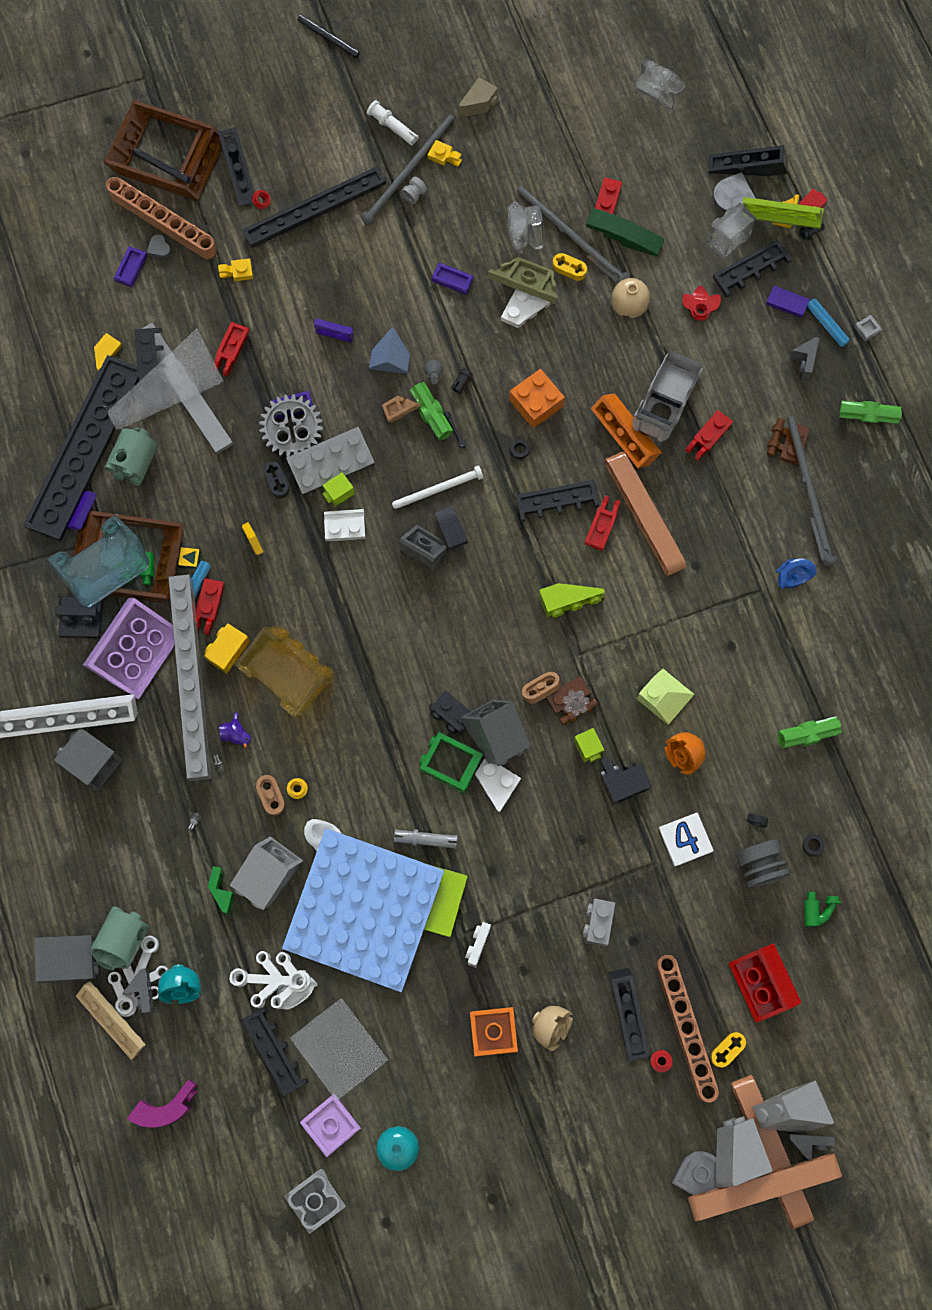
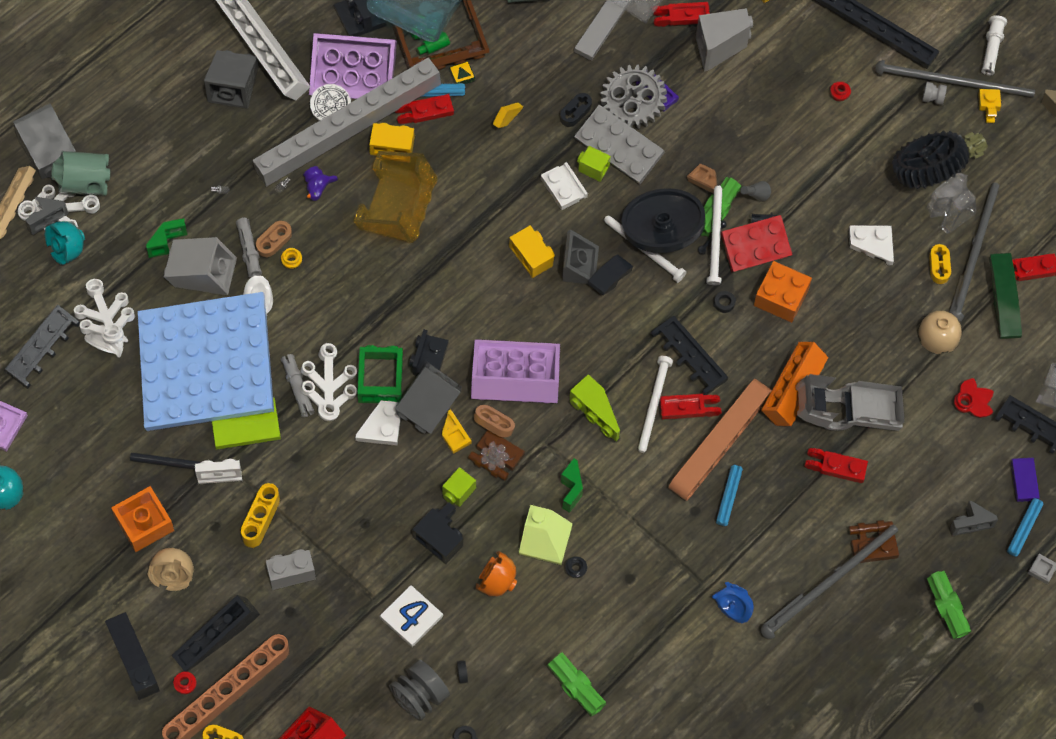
camera: 60 degrees right, 10 degrees down
clear piece [290,998,388,1102] -> none
dark purple tile [314,318,354,343] -> none
sand blue slope [369,326,410,374] -> none
dark purple tile [431,263,474,295] -> none
olive wing [487,257,558,304] -> none
none -> black slope [105,612,160,700]
none -> black bar [130,452,201,470]
none -> light grey pin [236,218,262,278]
none -> yellow beam [241,483,280,548]
none -> white plant [301,343,357,421]
none -> white tile [310,84,351,121]
none -> yellow tile [442,409,472,454]
none -> lavender slope [471,340,560,403]
none -> yellow brick [509,225,555,278]
none -> green slope [561,458,583,513]
none -> black plate [565,556,587,578]
none -> black dish [622,188,706,253]
none -> white bar [638,356,673,453]
none -> light grey slope [696,8,753,71]
none -> white bar [706,186,722,285]
none -> dark azure axle [716,465,743,526]
none -> red plate [720,215,792,272]
none -> red plate [830,82,851,101]
none -> black gear [892,131,970,189]
none -> olive gear [964,132,988,159]

